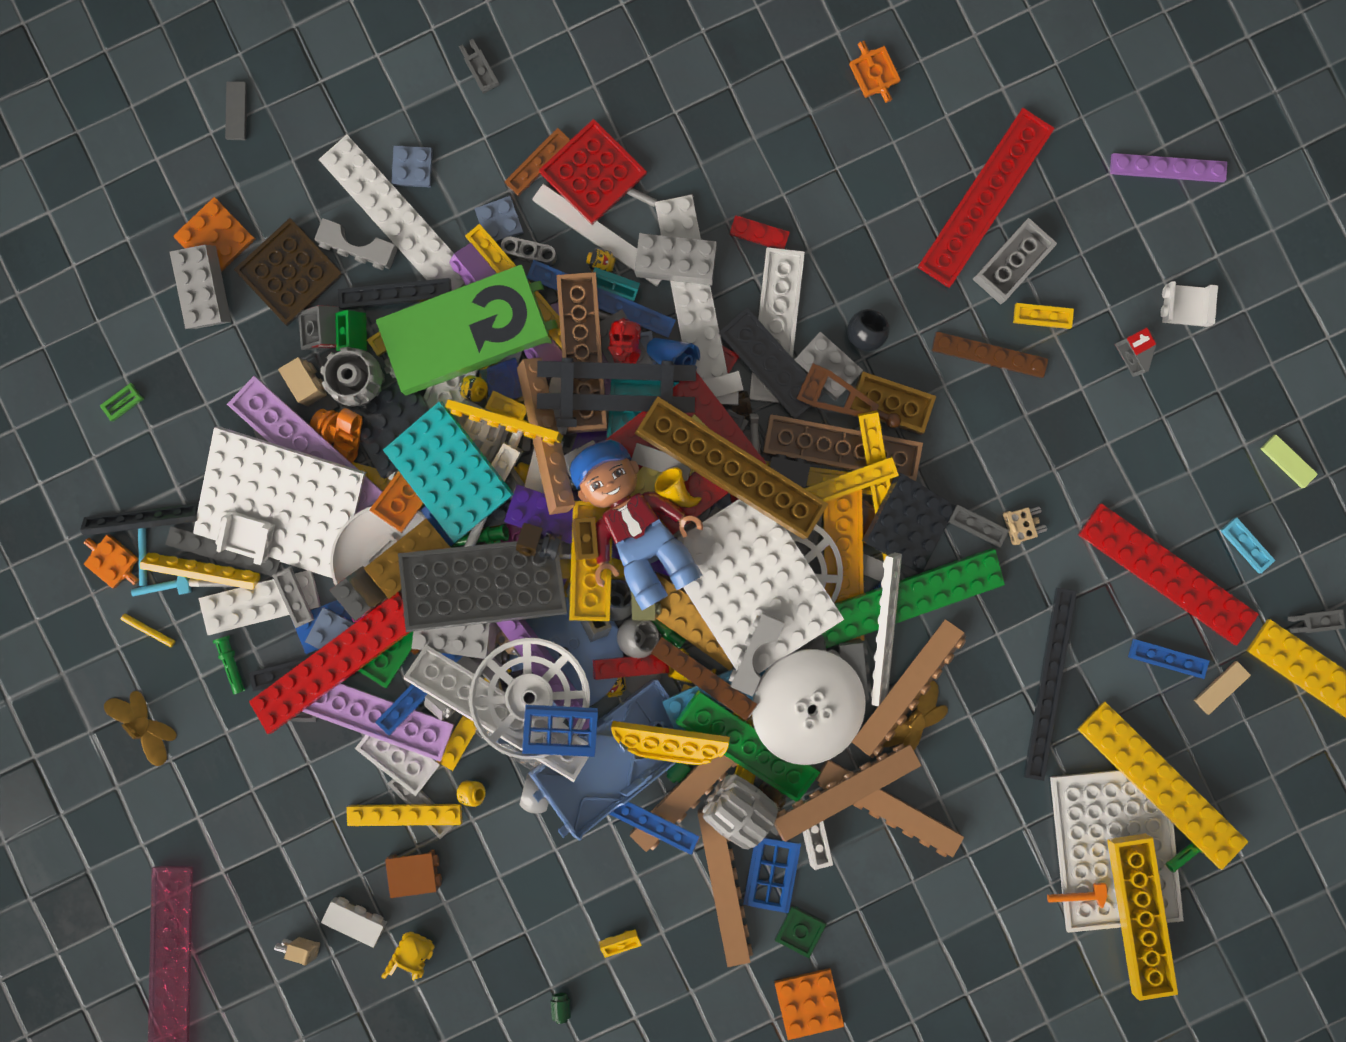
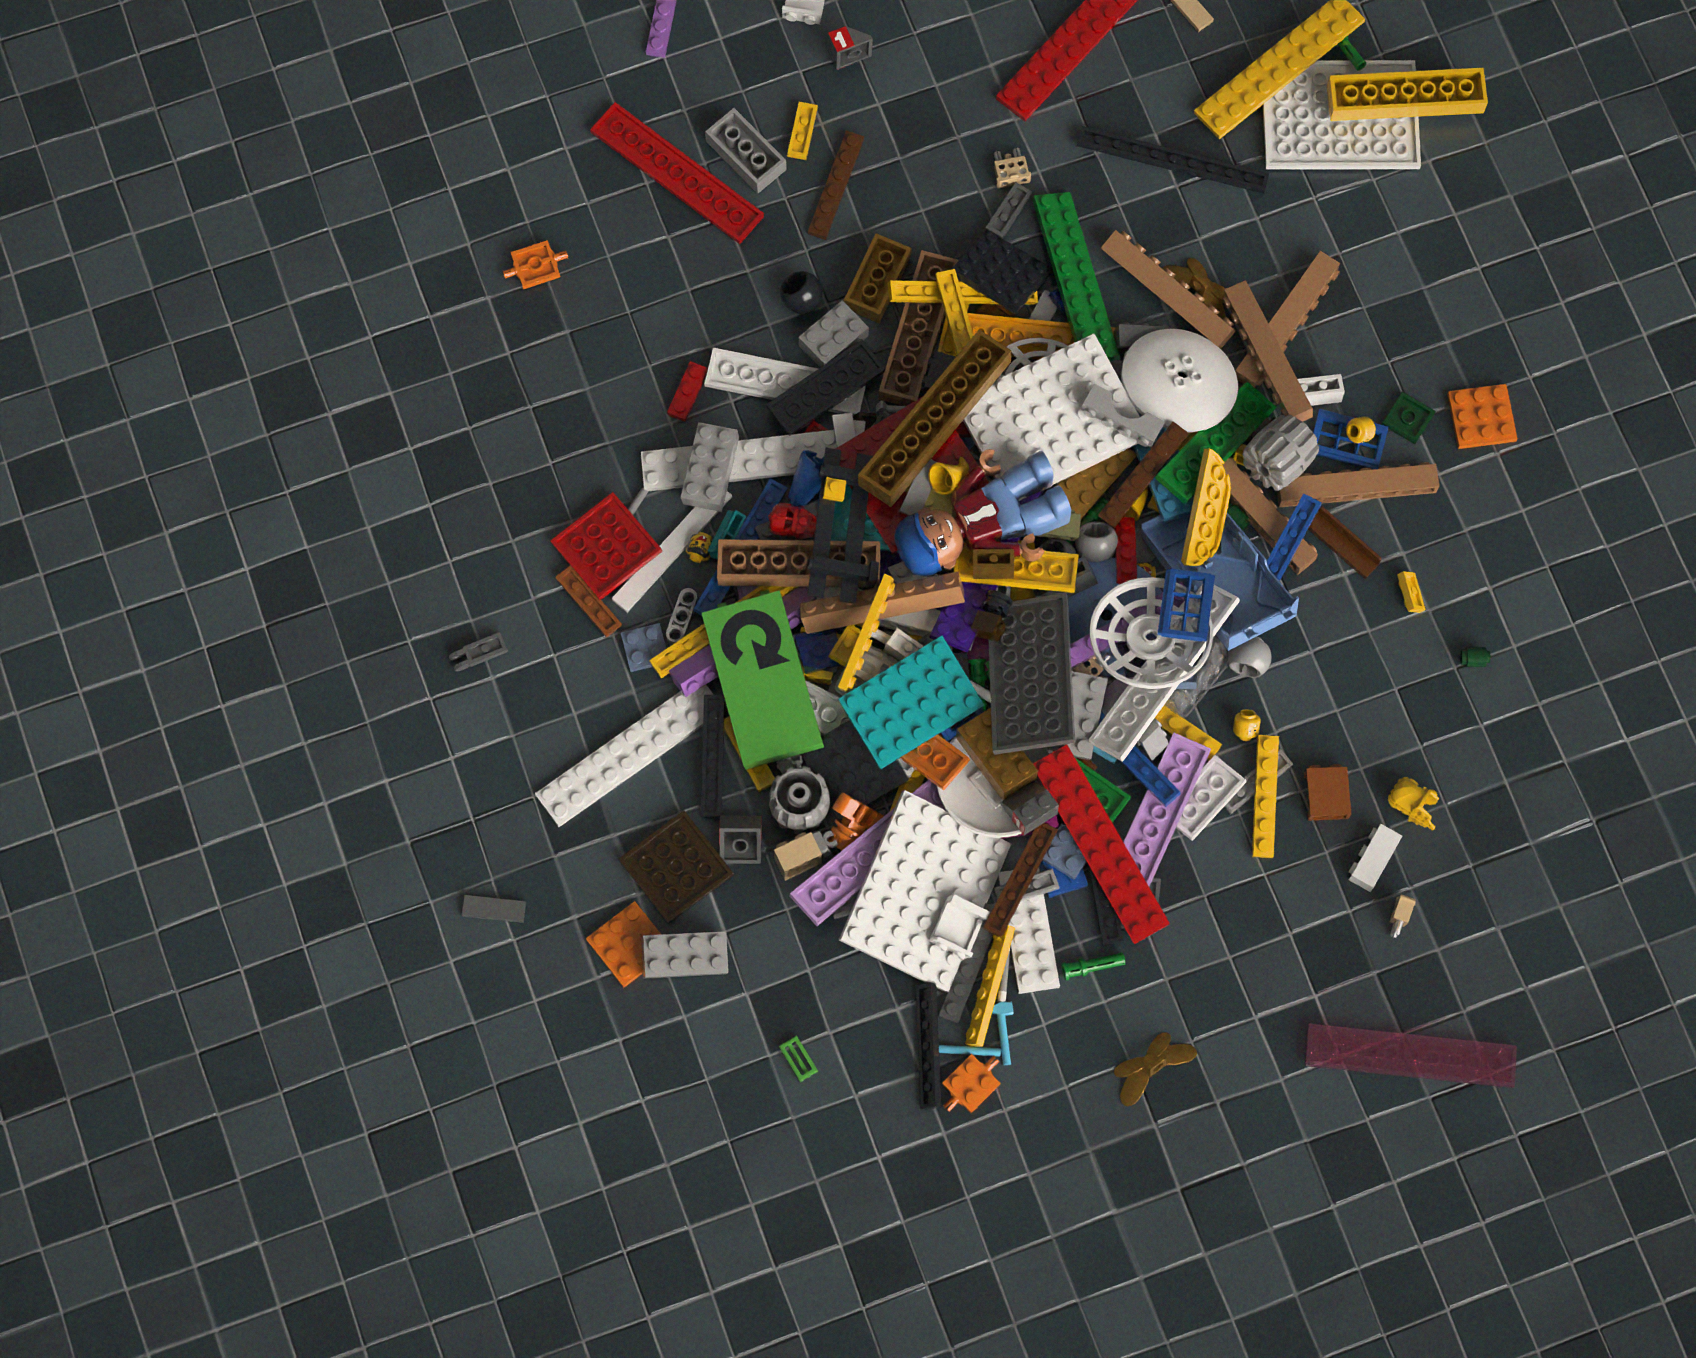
camera: 90 degrees left, 15 degrees down
yellow bar [121,613,176,648] -> none
light grey arch [314,218,398,270] -> none
green brick [335,310,367,351] -> none
sand blue plate [391,146,433,187] -> none
yellow head [459,375,488,402] -> none
reddish brown plate [796,363,901,428] -> none
white plate [871,552,902,706] -> none
orange piece [1047,883,1107,908] -> none
blue plate [1128,639,1209,679] -> none
none -> light grey tile [812,831,838,857]
none -> yellow plate [823,477,846,502]
none -> reddish brown plate [983,823,1058,938]
none -> reddish brown panel [1308,506,1382,579]
none -> yellow head [1346,416,1376,443]

